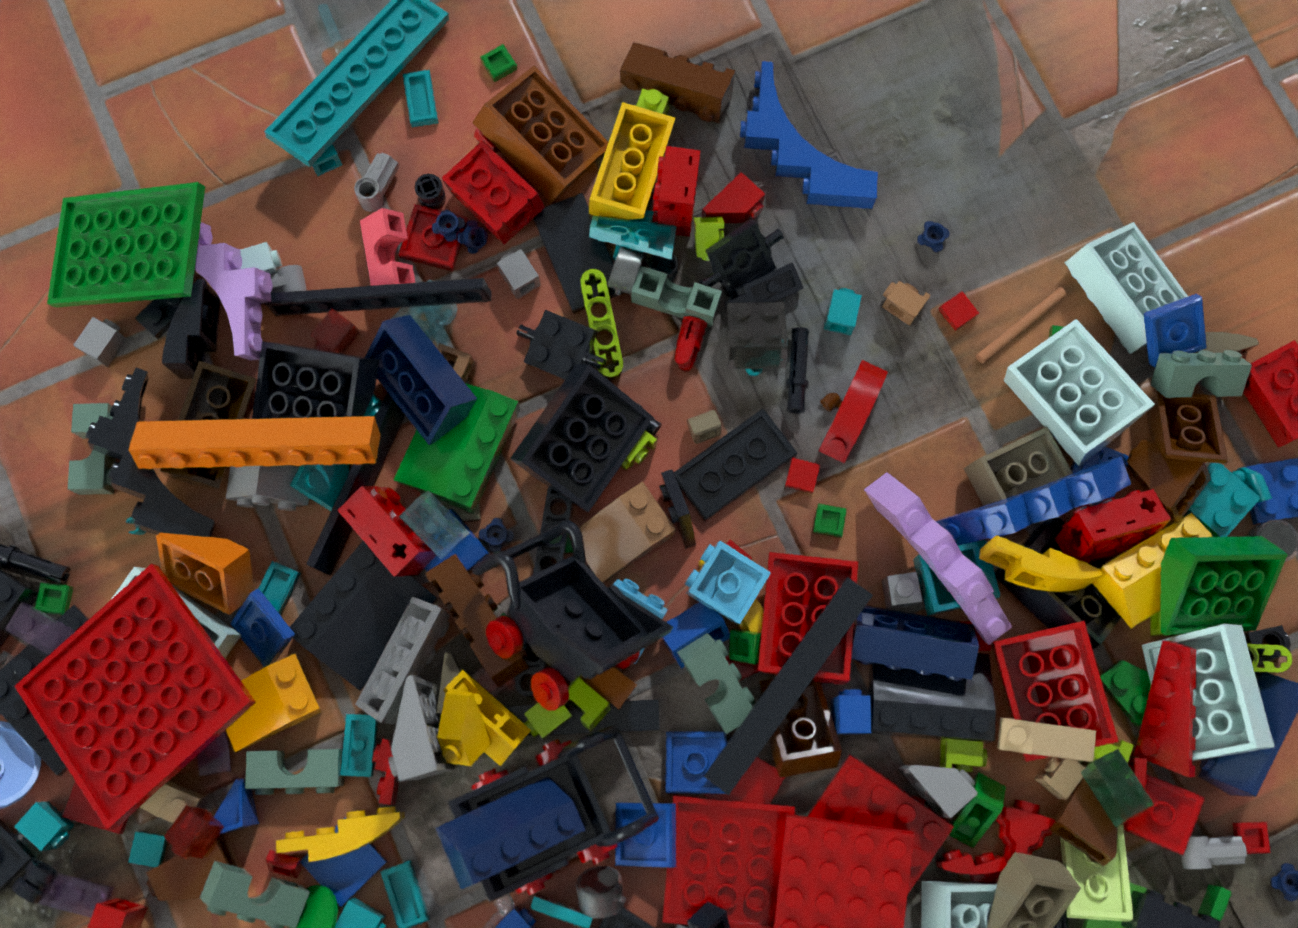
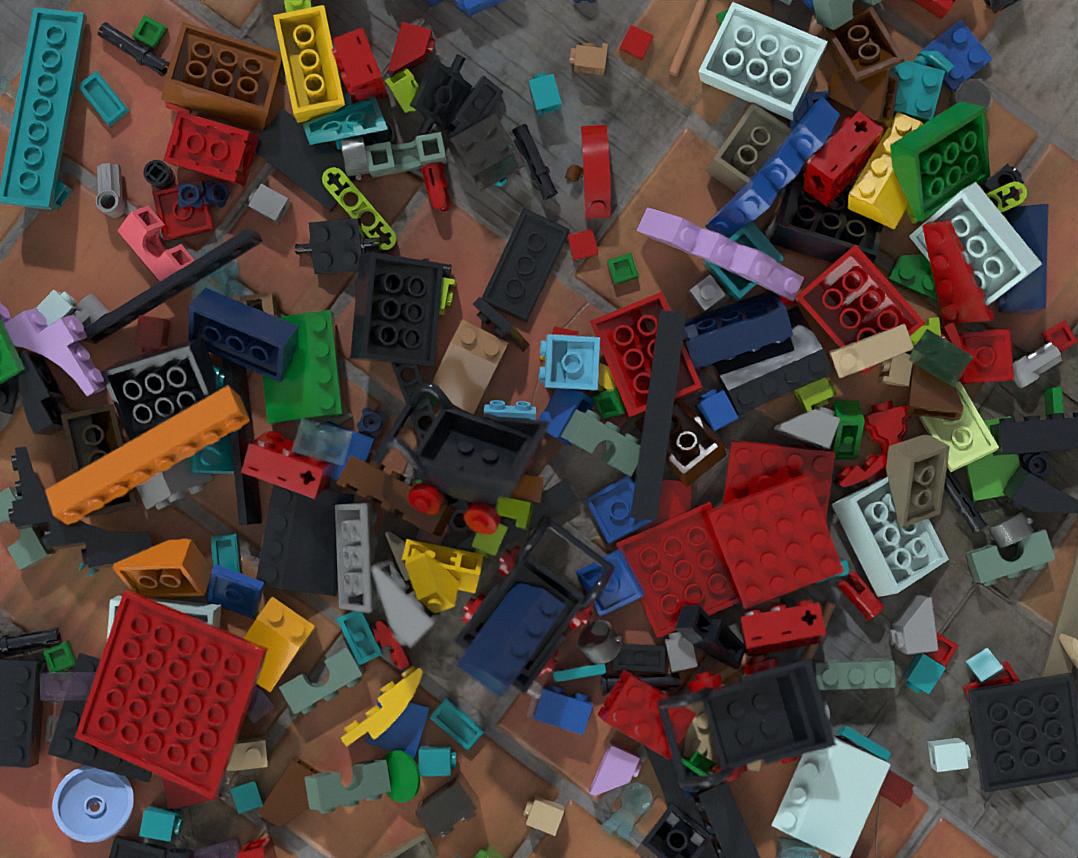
camera: 25 degrees left, 10 degrees up
clear red brick [164,805,224,859] -> none
blue slope [203,779,259,837] -> none
red tile [265,850,302,879] -> none
dark tan brick [687,410,721,444] -> none
yellow slope [979,535,1102,592] -> none
none -> black pin [97,22,170,77]

